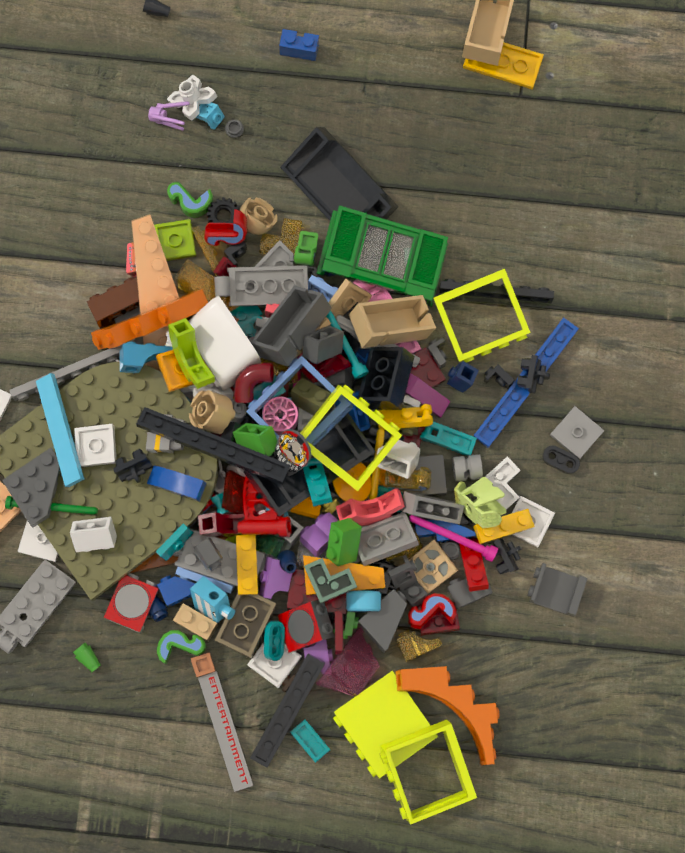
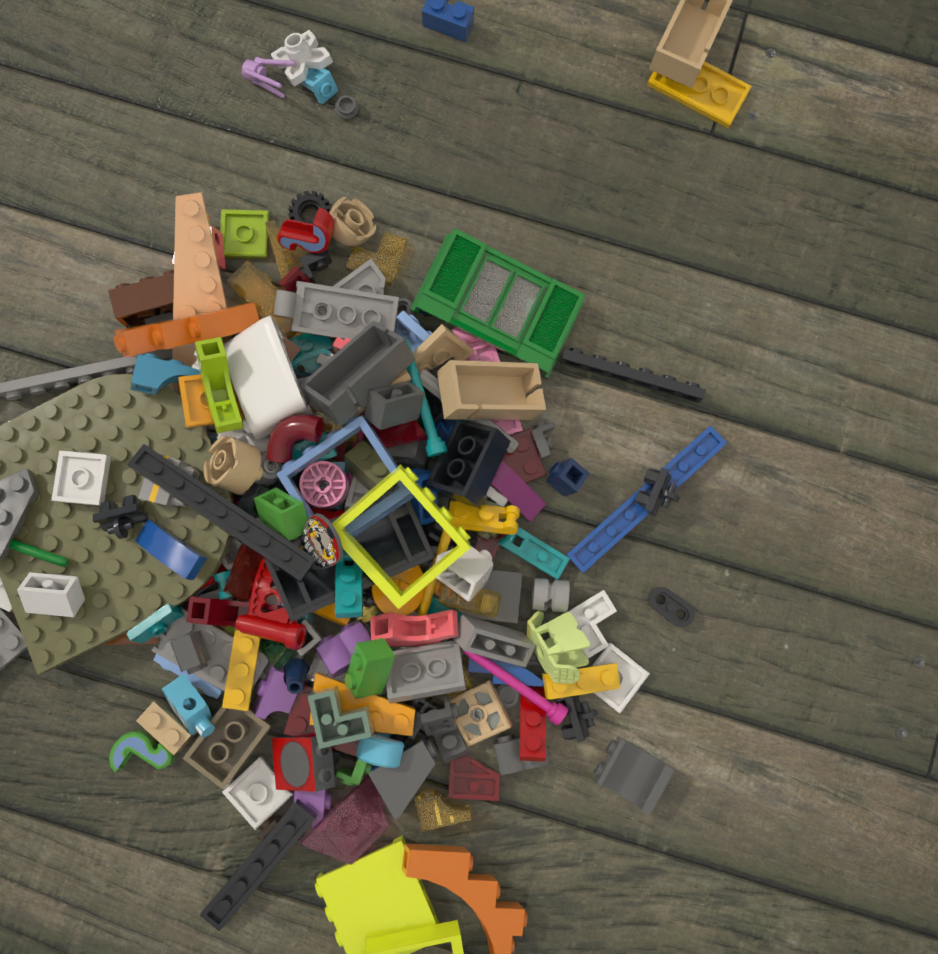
camera: 10 degrees right, 5 degrees up
medium azure tile [36,373,84,487] -> none
bright green cone [73,643,101,672] -> none
panel [104,573,160,634] -> none
dark blue cone [149,595,169,622] -> none
blue slope [157,575,196,608] -> none
bright green animal [167,182,213,218] -> none
nougat plate [191,652,216,678] -> none
light grey tile [198,671,254,792] -> none
teal plate [264,621,285,661] -> none
black slope [280,127,399,238] -> none
teal plate [290,720,330,763] -> none
bright green animal [294,231,318,266] -> none
dark red tile [335,611,344,655] -> none
red animal [408,593,456,629] -> none
neon yellow window [433,269,530,363] -> none
black bracket [484,364,514,389] -> none
light grey plate [550,406,604,460] -> none

